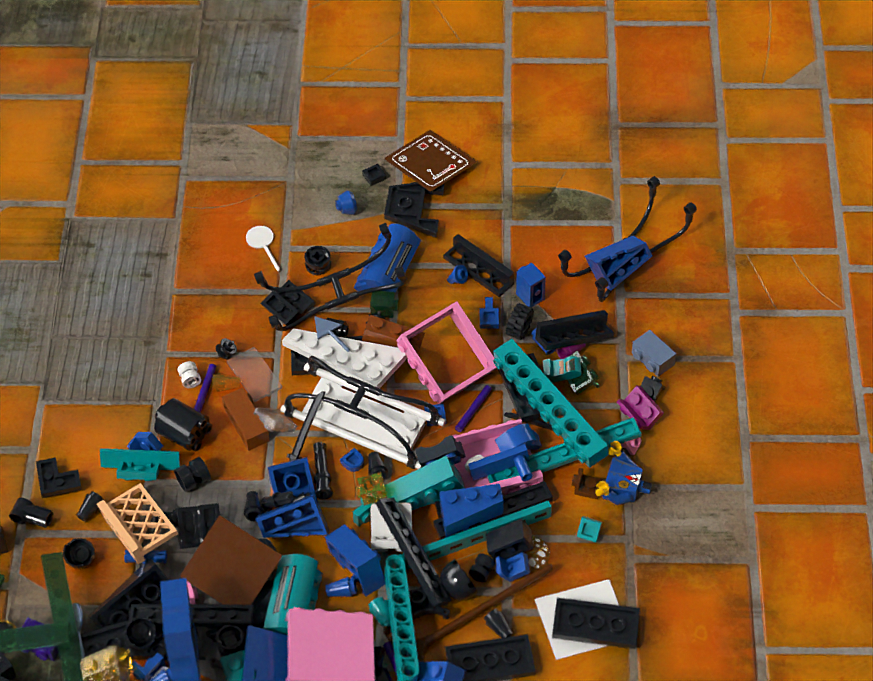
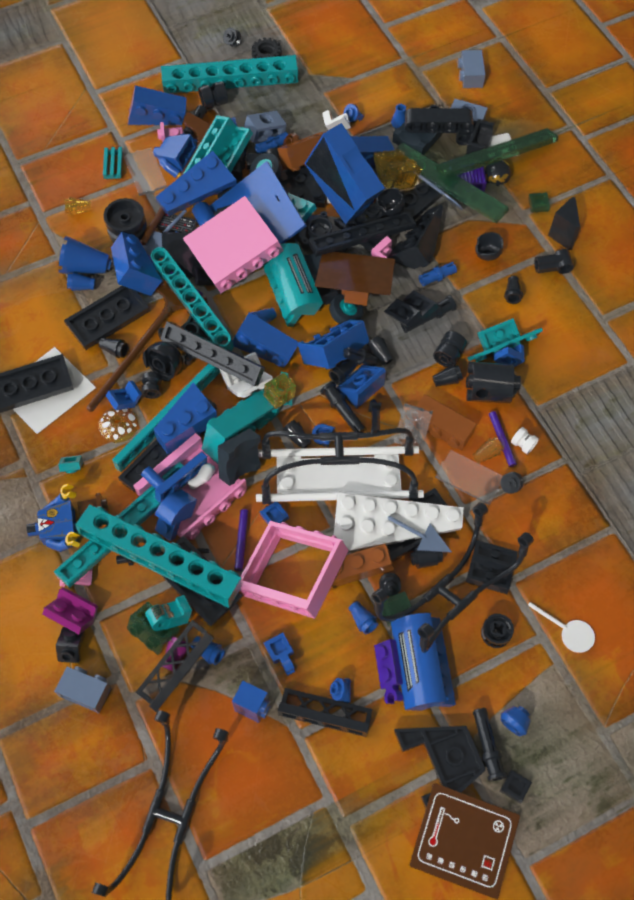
camera: 150 degrees right, 10 degrees up
black plate [36,457,82,498] -> none
light nougat fence [97,483,178,565] -> none
teal cone [368,597,391,628] -> none
black brick [486,518,534,561] -> none
black tyre [506,303,534,340] -> none
blue wedge [585,236,652,290] -> none
none -> blue cone [349,601,378,634]
none -> dark purple plate [374,639,403,704]
none -> black cone [432,365,463,387]
none -> black pin [473,708,508,782]

